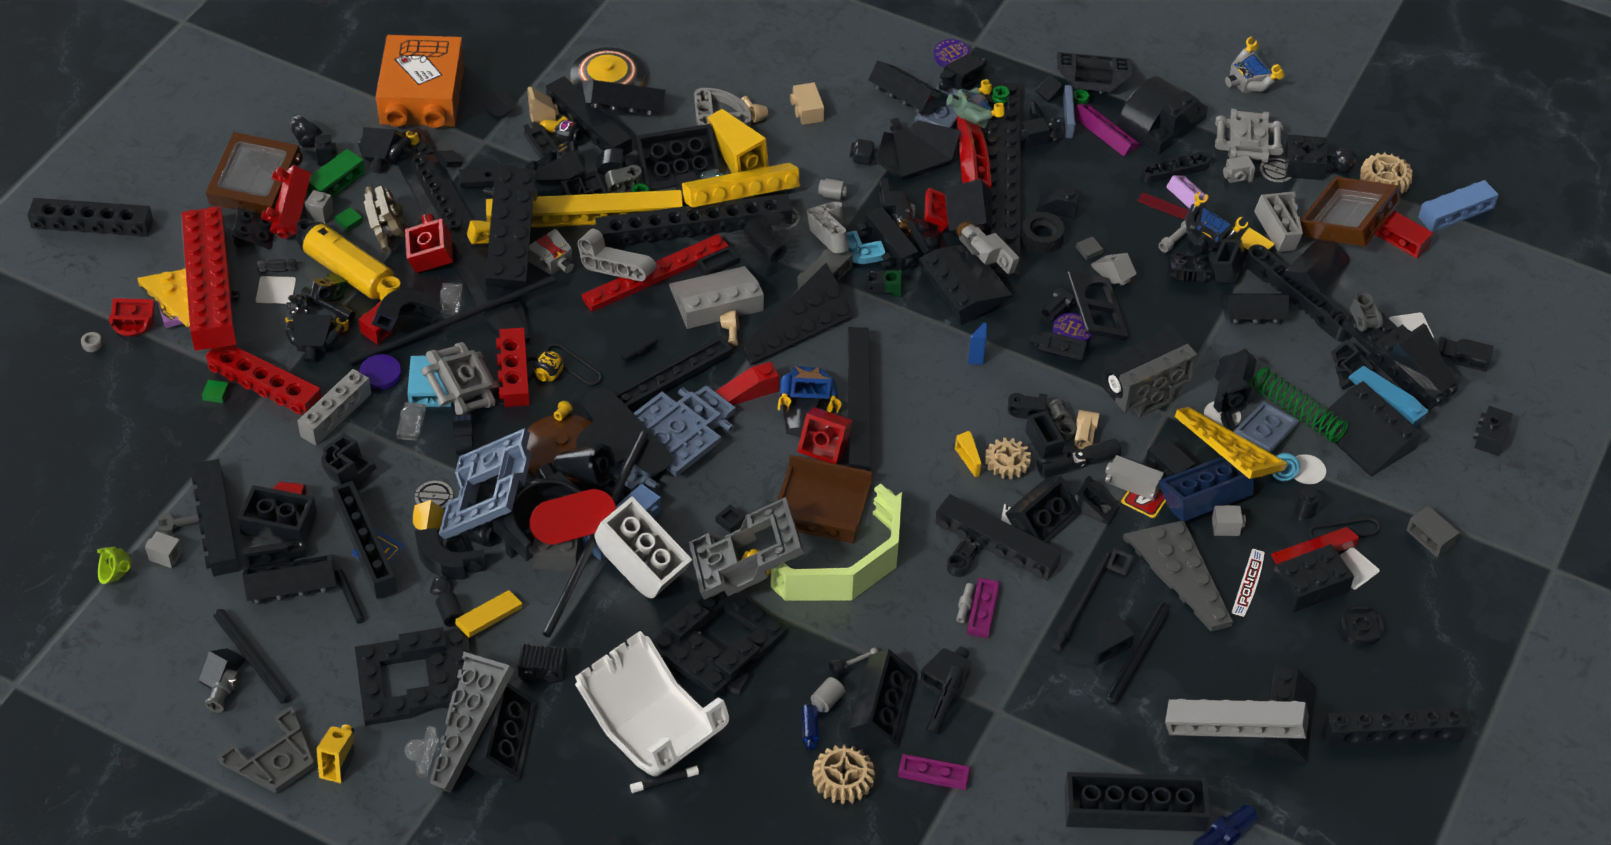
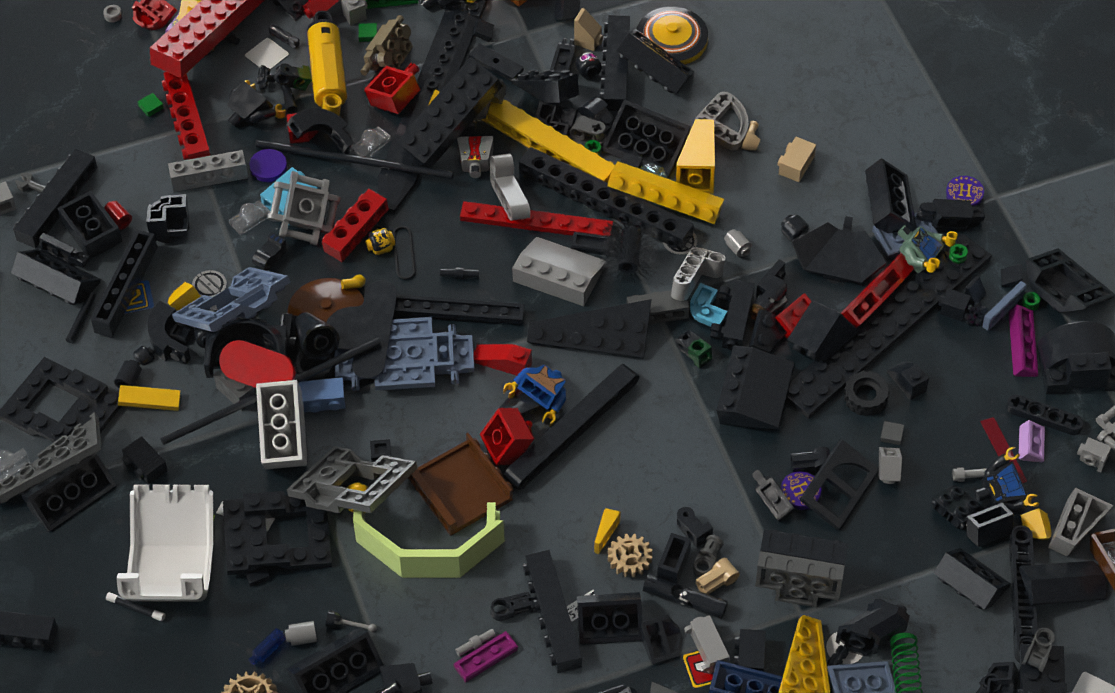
camera: 45 degrees right, 5 degrees up
yellow arm [540,116,568,133] -> none
tan bar [720,310,739,346] -> none
light grey plate [956,221,1019,274] -> none
blue slope [968,323,987,365] -> none

